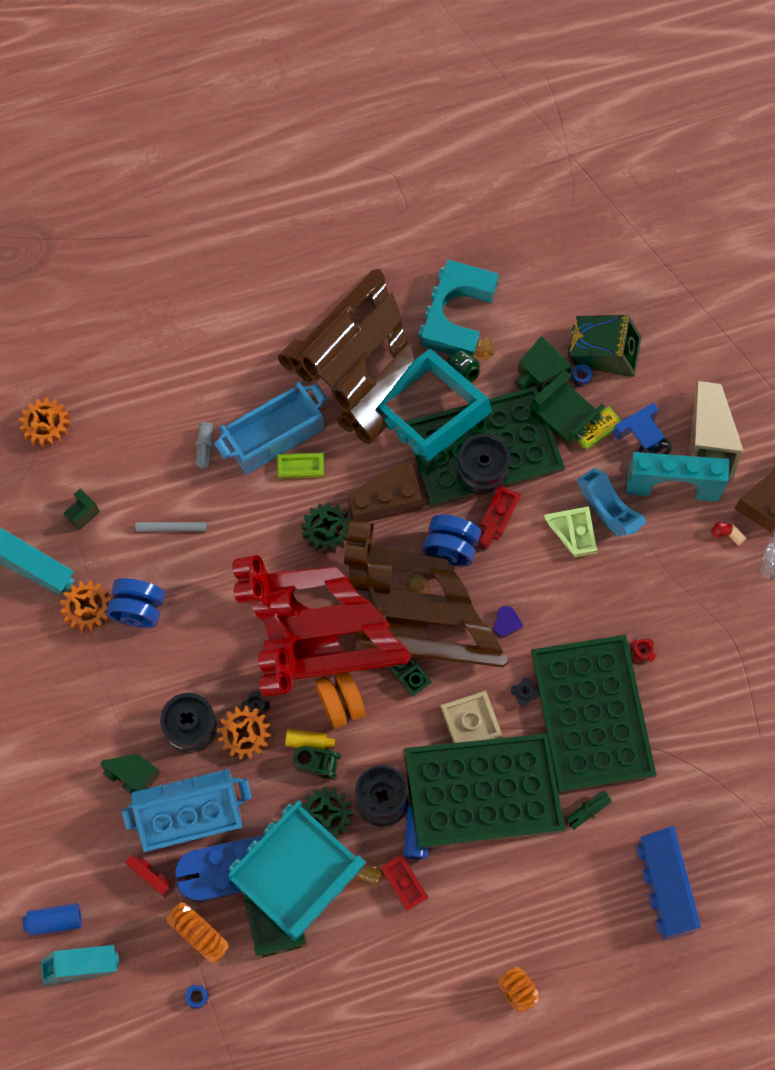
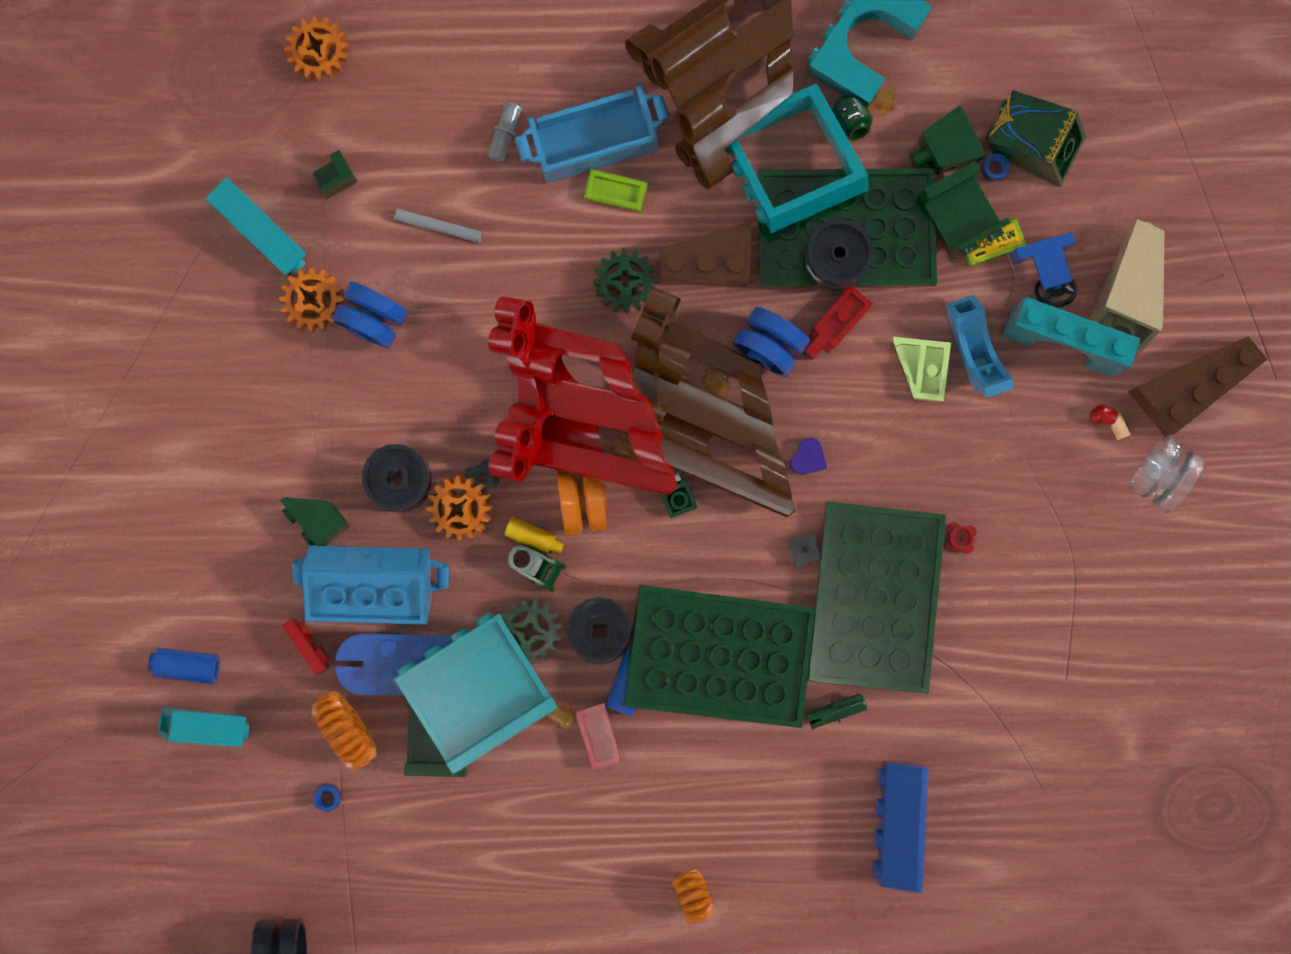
camera: 10 degrees right, 15 degrees up
tan plate [440,690,503,743] -> none

